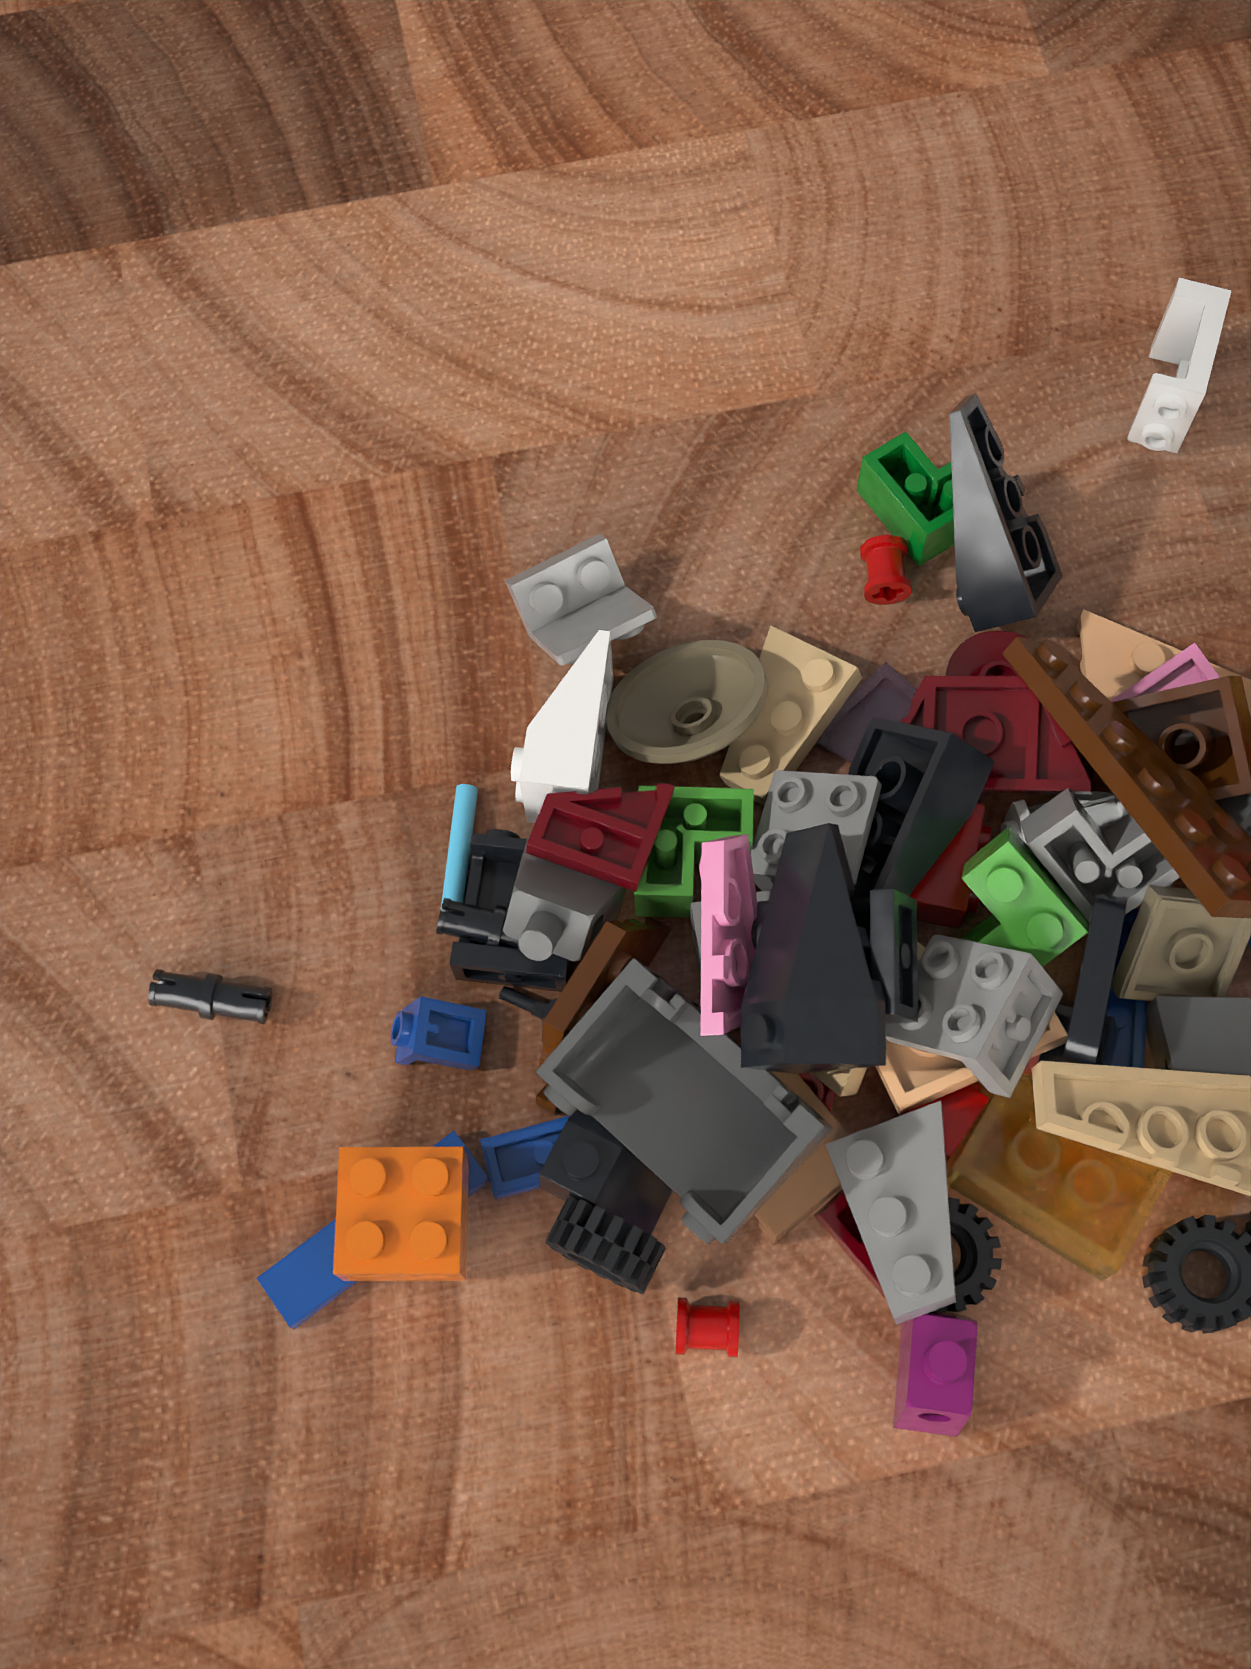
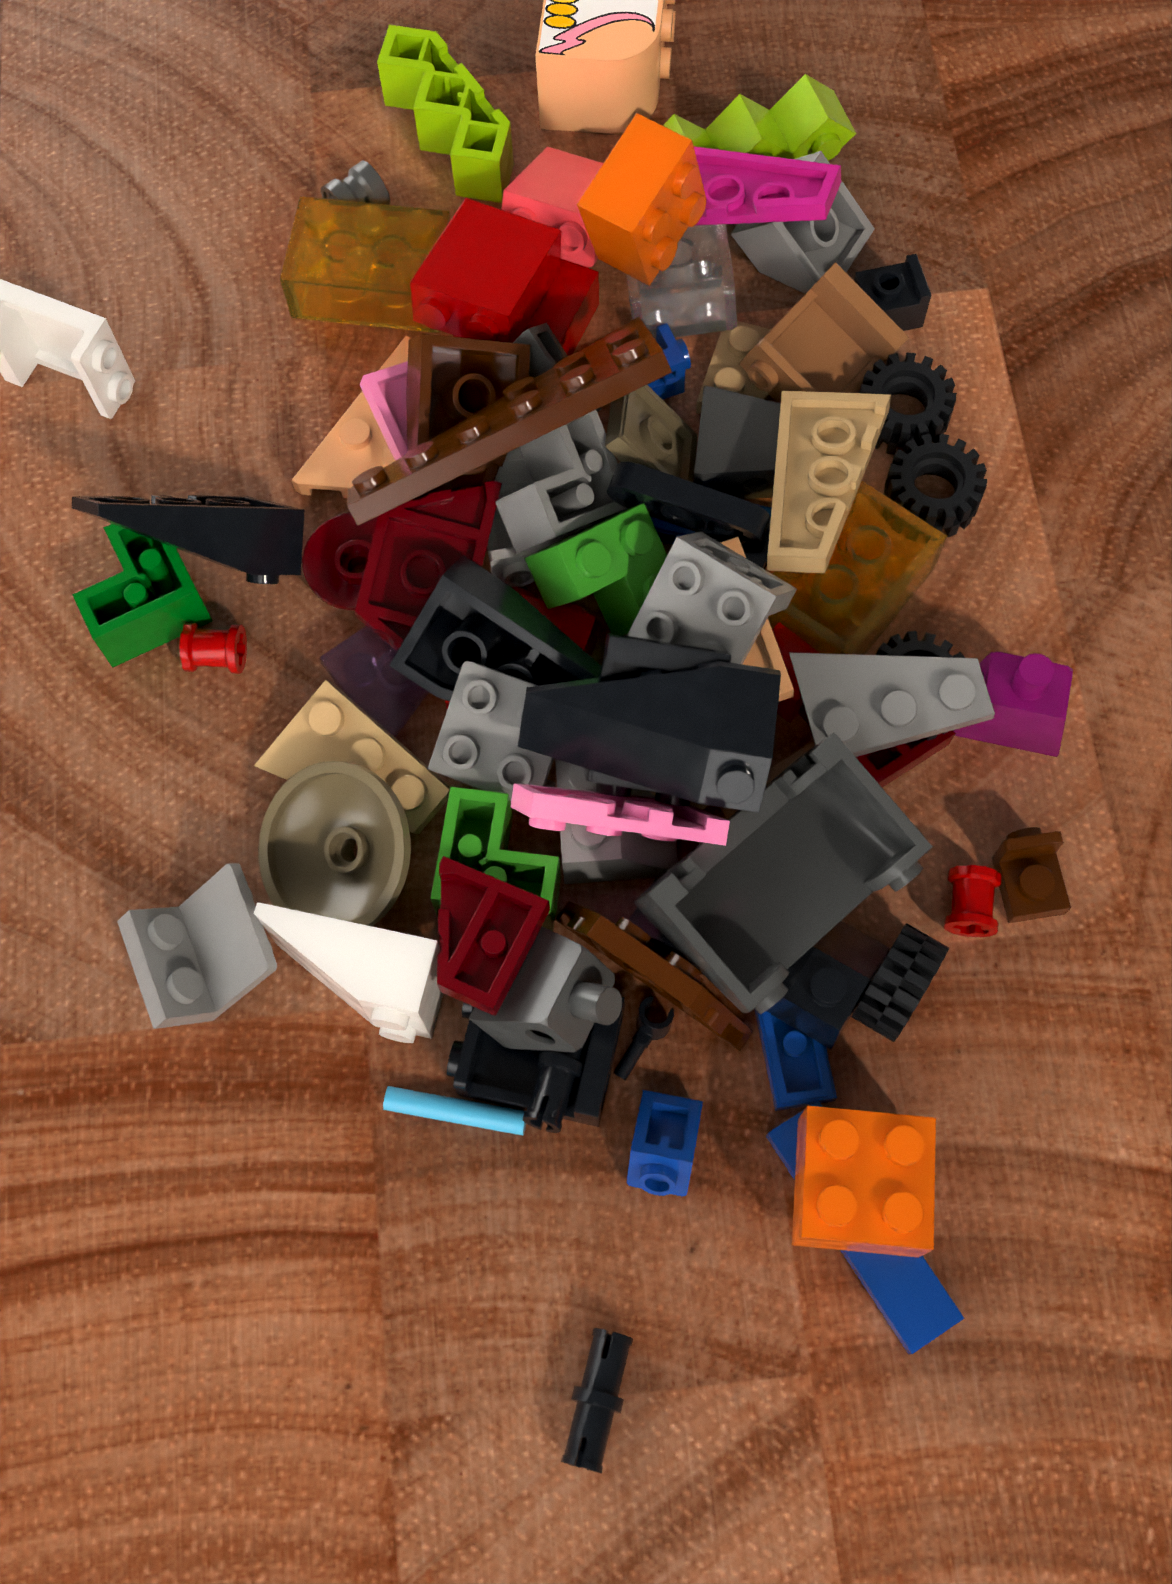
camera: 85 degrees left, 0 degrees up
none -> reddish brown bracket [992,827,1071,923]

